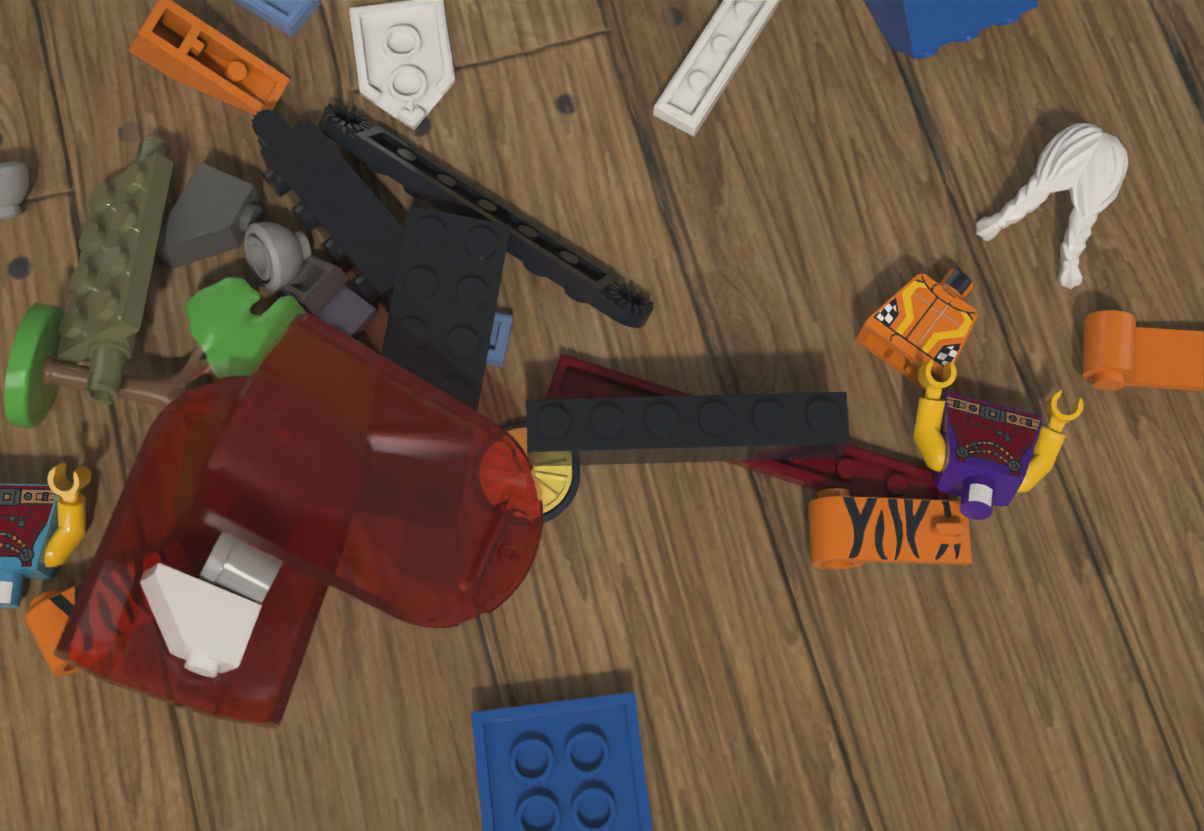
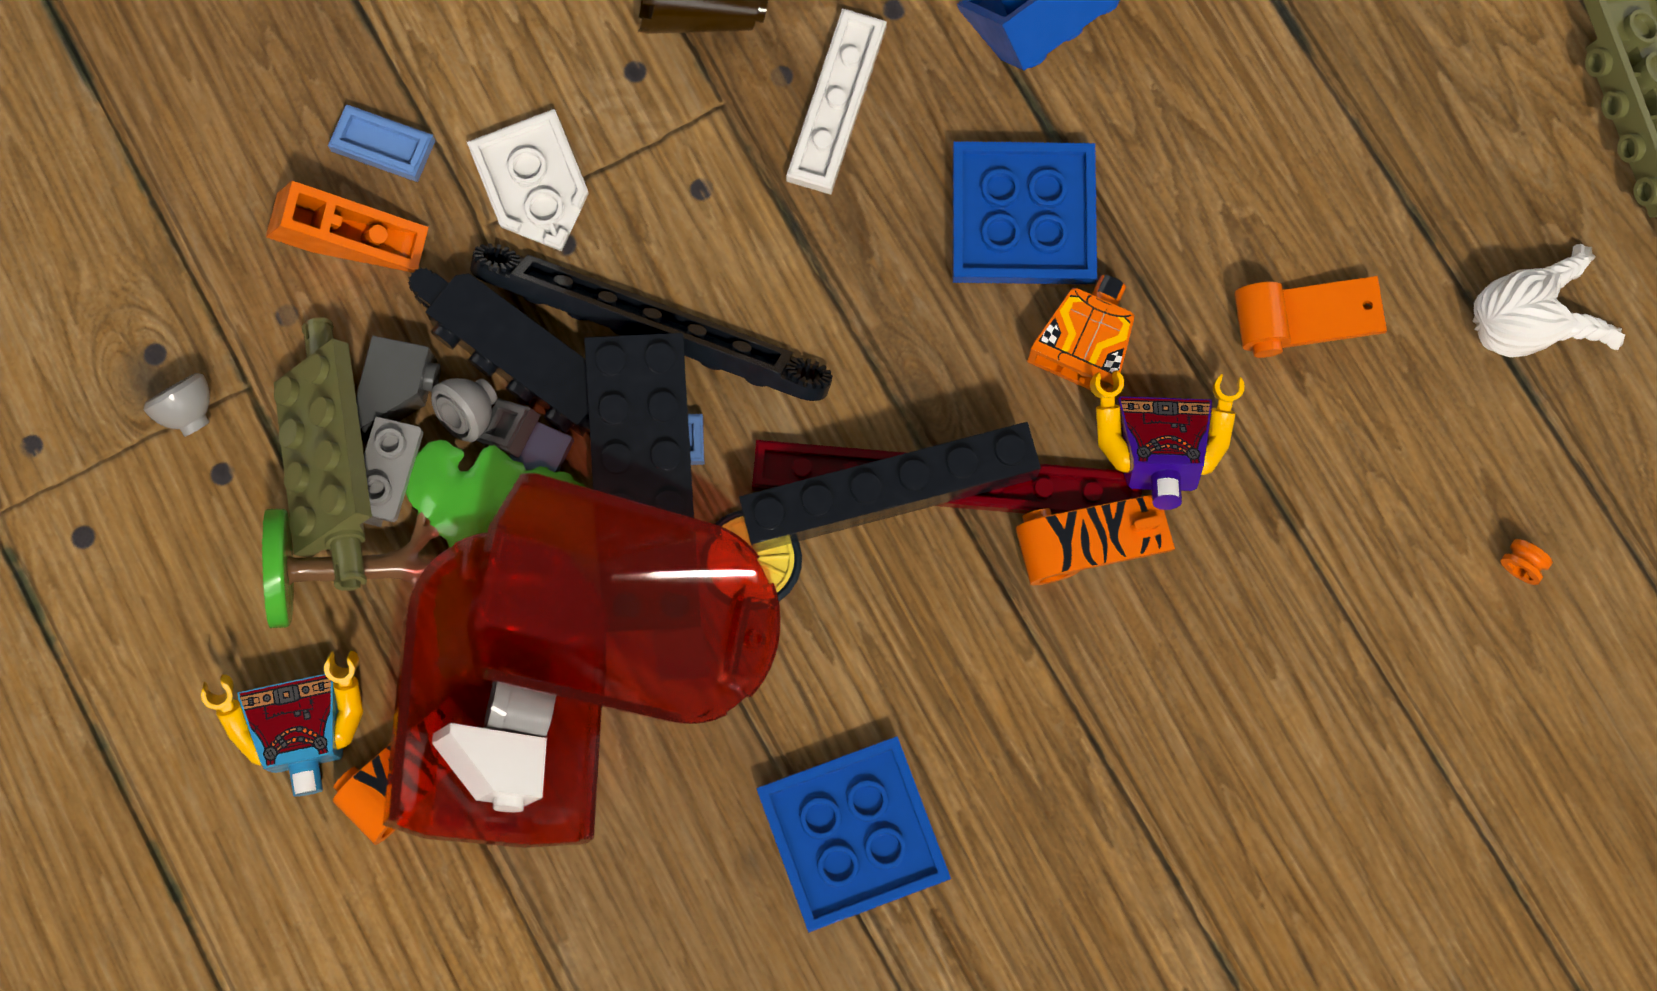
camera: 10 degrees left, 5 degrees up
white hair [975,123,1128,289] -> none
none -> light grey bracket [363,417,423,527]
none -> blue plate [953,141,1097,285]

